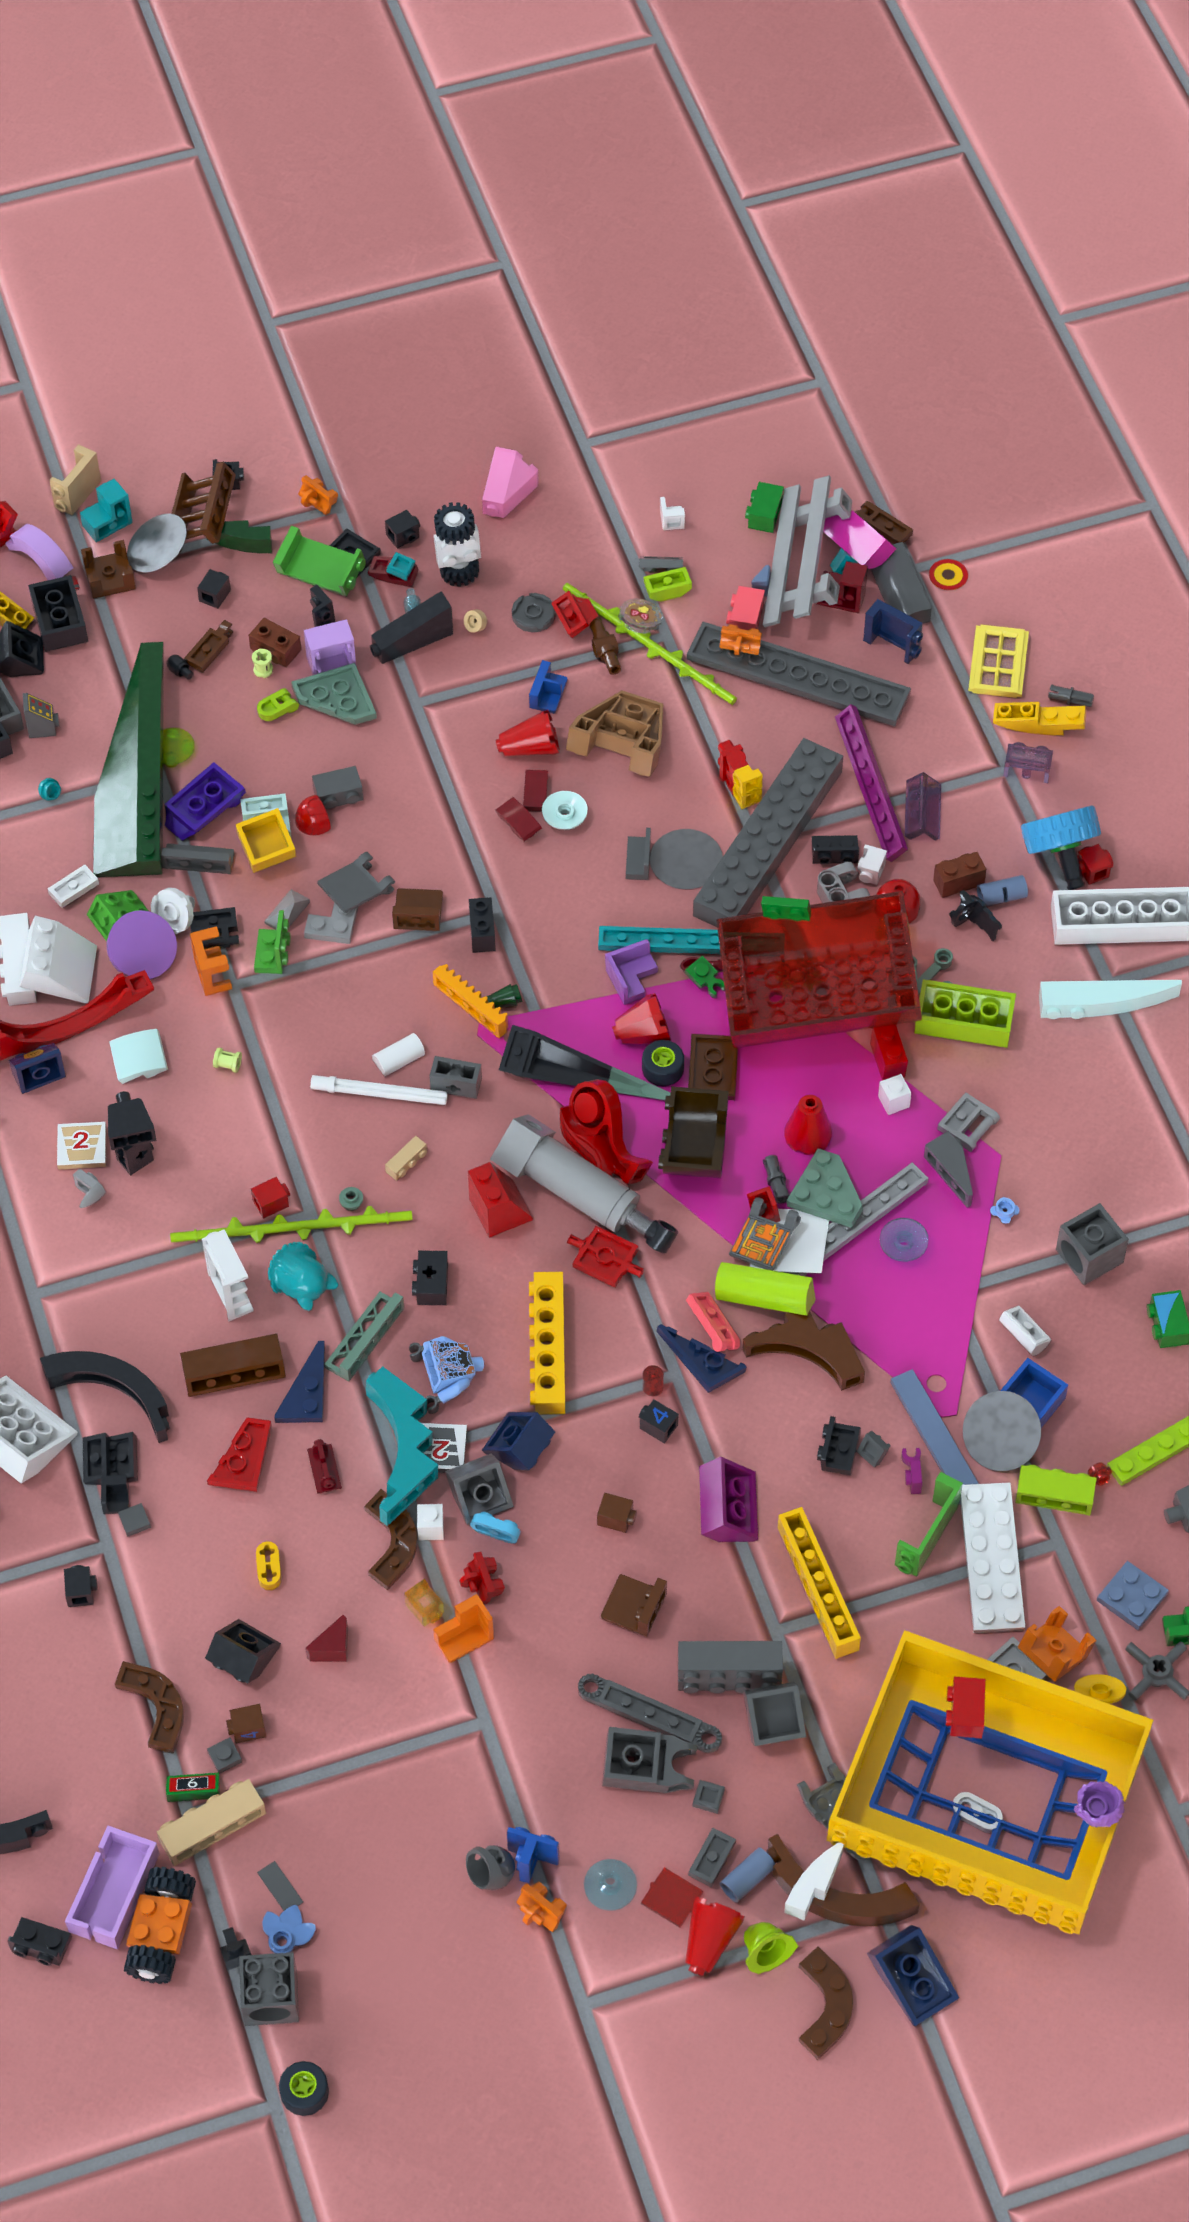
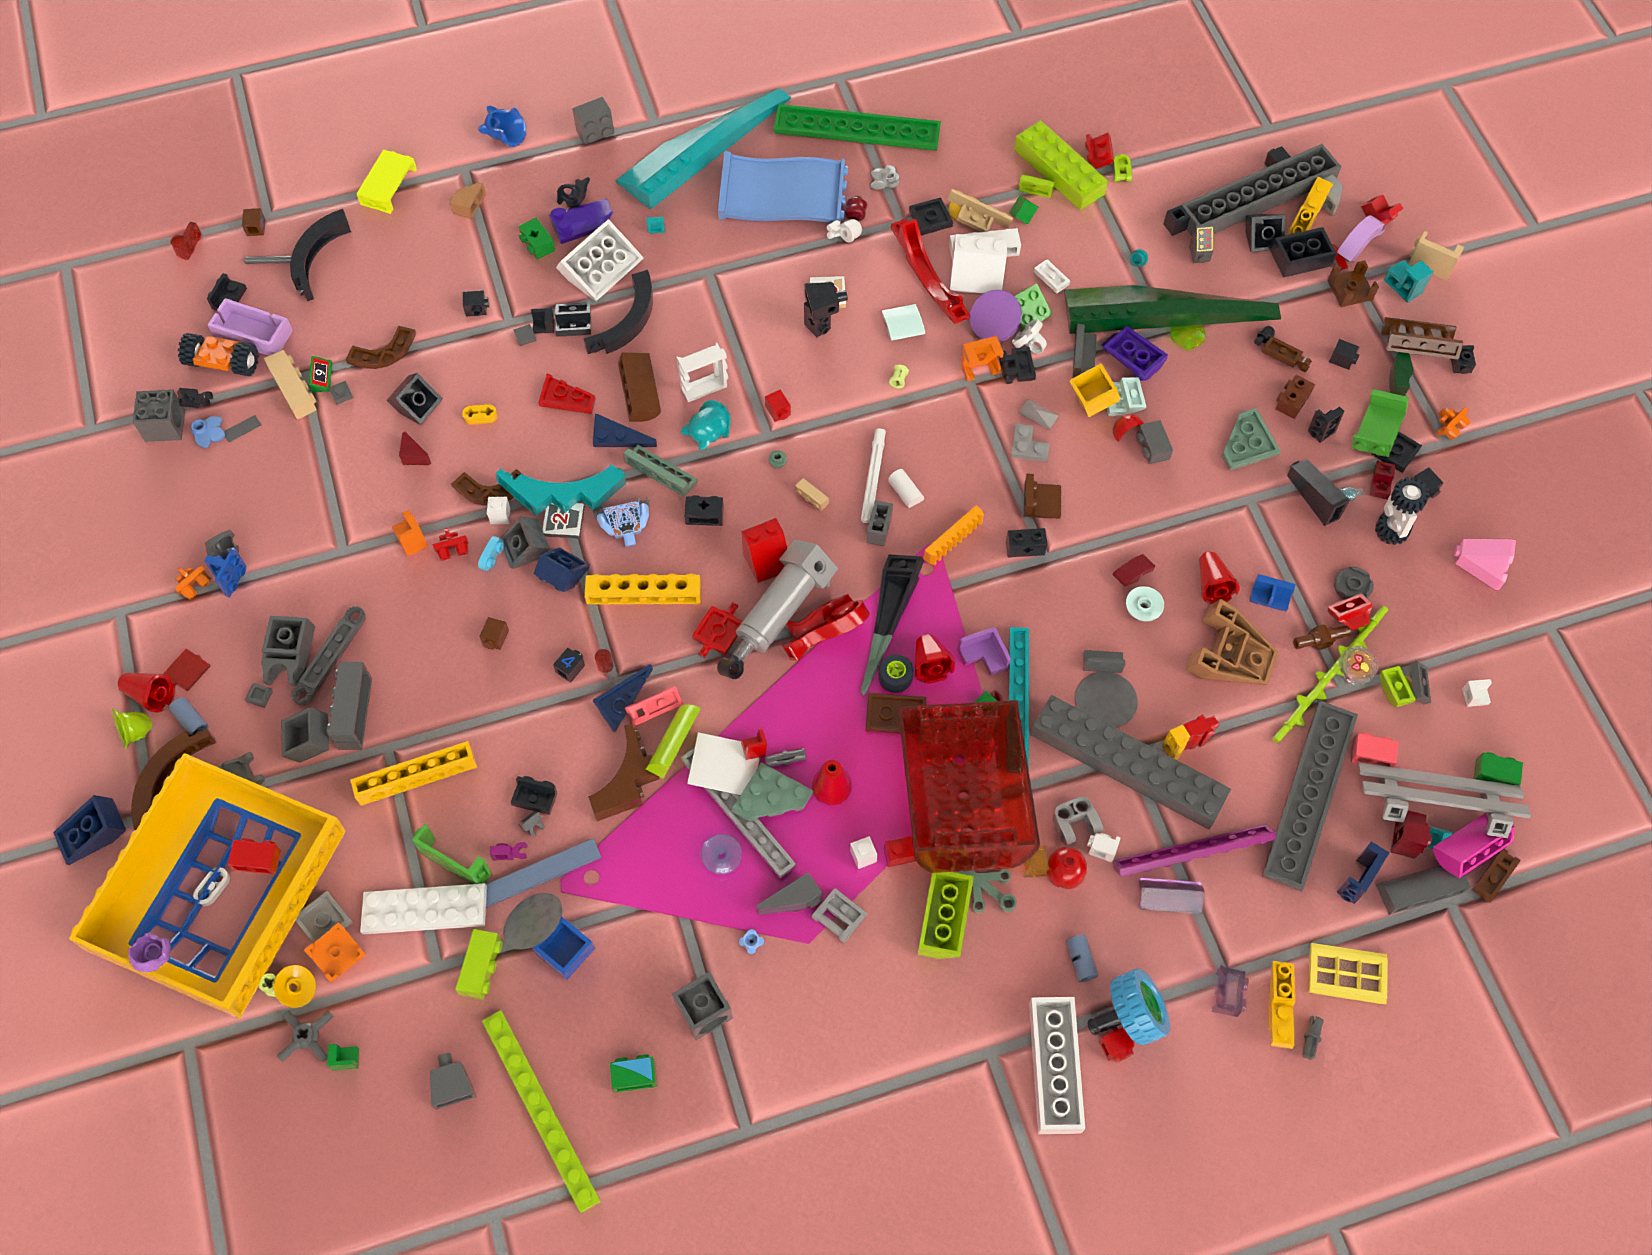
camera: 90 degrees right, 5 degrees up
dark blue slope [9,1043,66,1094] -> none
light grey plate [73,1168,106,1208] -> none
flat silver sticker [127,514,187,573] -> none
lime plant [170,1206,413,1243] -> none
reddish brown brick [226,1704,266,1744] -> none
yellowish green bush [252,649,273,678] -> none
bright green bracket [254,910,291,974] -> none
lime plate [257,688,299,721] -> none
black wheel [279,2061,329,2116] -> none
lavender container [304,619,356,675] -> none
dark red hinge [307,1439,342,1494] -> none
dark grey flag [317,852,395,913] -> none
teal tile [386,552,416,580] -> none
clear yellow window [404,1578,444,1626] -> none
tan tile [464,609,487,632] -> none
dark green cone [486,984,523,1008] -> none
dark red tile [523,770,548,812] -> none
clear light blue dish [584,1859,637,1911] -> none
reddish brown bracket [601,1574,667,1637] -> none
dark brown cylinder [658,1086,729,1178] -> none
dark grey plate [688,1828,736,1887] -> none
magenta slope [699,1457,758,1542] -> none
orange hips [719,624,762,656] -> none
flag [729,1197,801,1271] -> none
sand blue slope [751,565,771,597] -> none
green plate [761,896,811,921] -> none
white slope [784,1842,844,1920] -> none
reddish brown plate [799,1946,853,2060] -> none
black bracket [811,835,859,865] -> none
sticker [929,559,968,590] -> none
copper brick [933,851,987,898] -> none
black hair [949,890,1002,941] -> none
white brick [999,1306,1051,1356] -> none
light aqua slope [1039,980,1182,1019] -> none
clear red plate [1088,1462,1112,1486] -> none
sand blue plate [1097,1561,1169,1630] -> none

